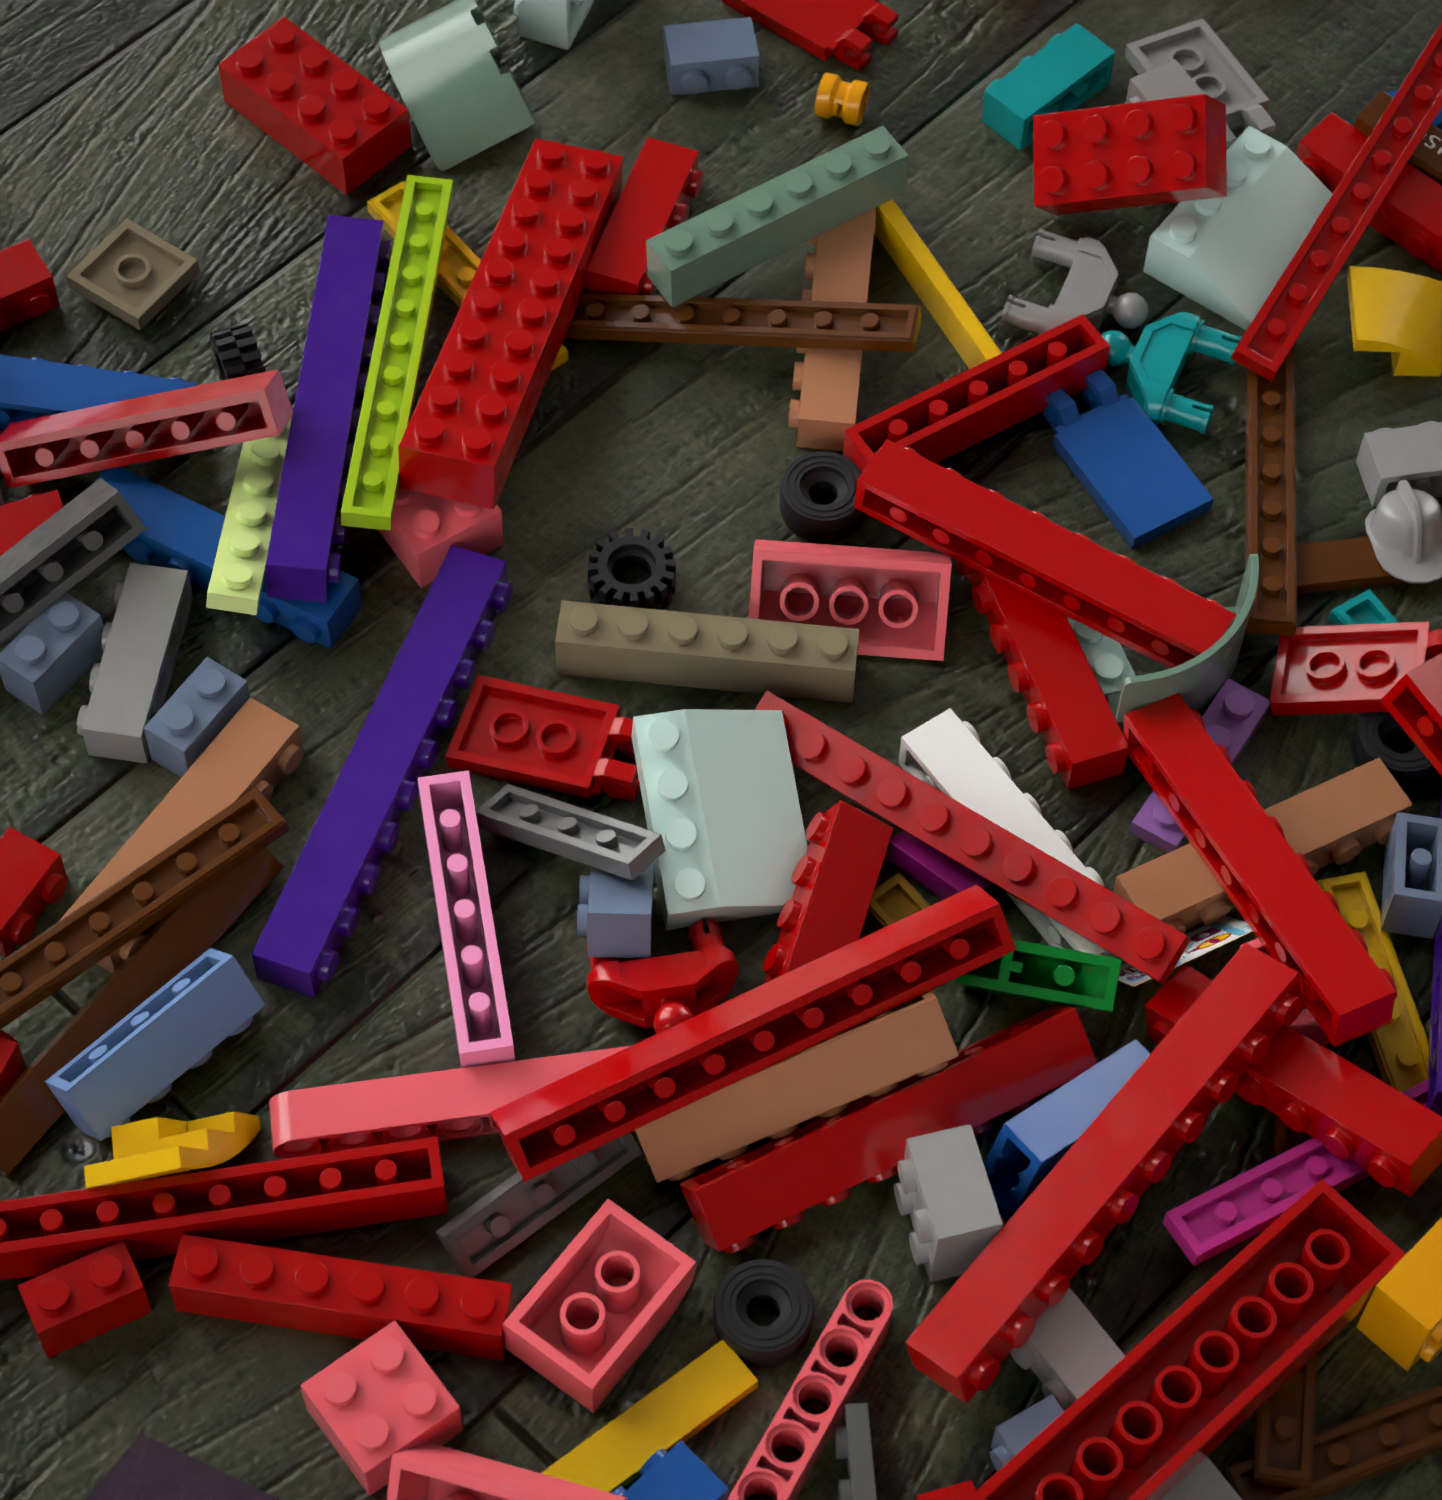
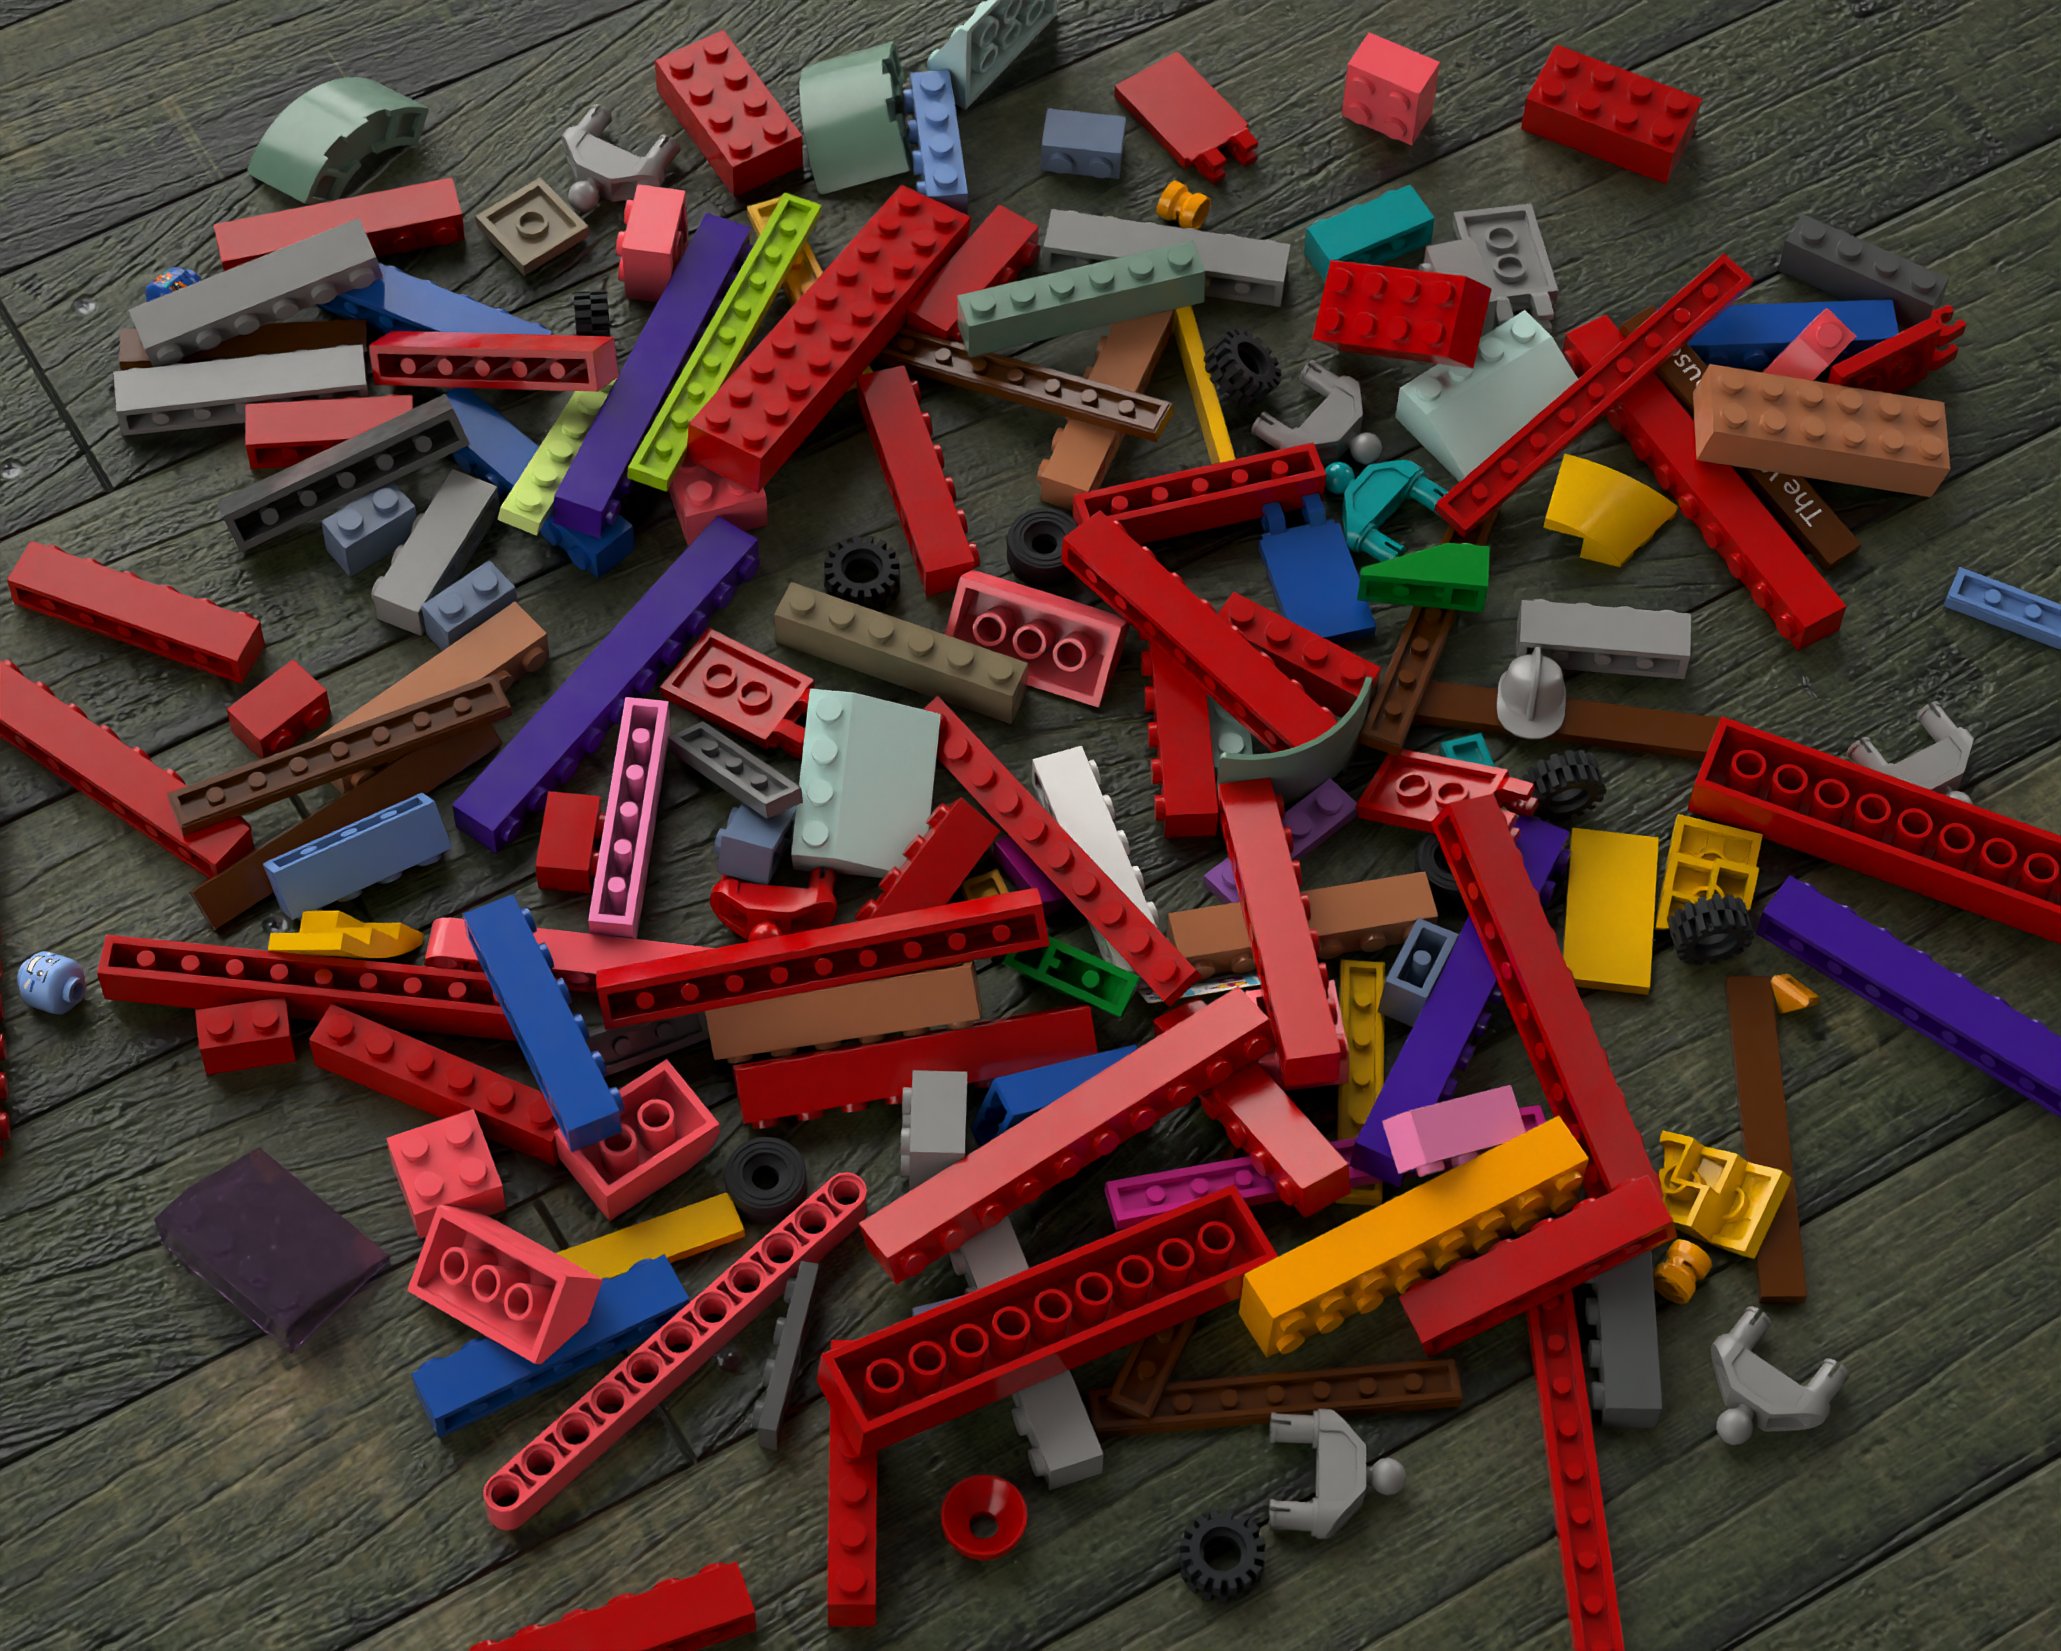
camera: 15 degrees right, 0 degrees up
none -> blue brick [463,894,626,1153]
none -> red brick [535,791,606,893]
none -> light grey connector [562,104,681,212]
none -> coral brick [616,184,689,302]
none -> red brick [857,365,980,596]
none -> medium blue brick [903,70,968,215]
none -> light grey brick [1043,209,1290,307]
none -> black tyre [1204,328,1282,408]
none -> red brick [1217,592,1381,717]
none -> green slope [1357,543,1490,612]

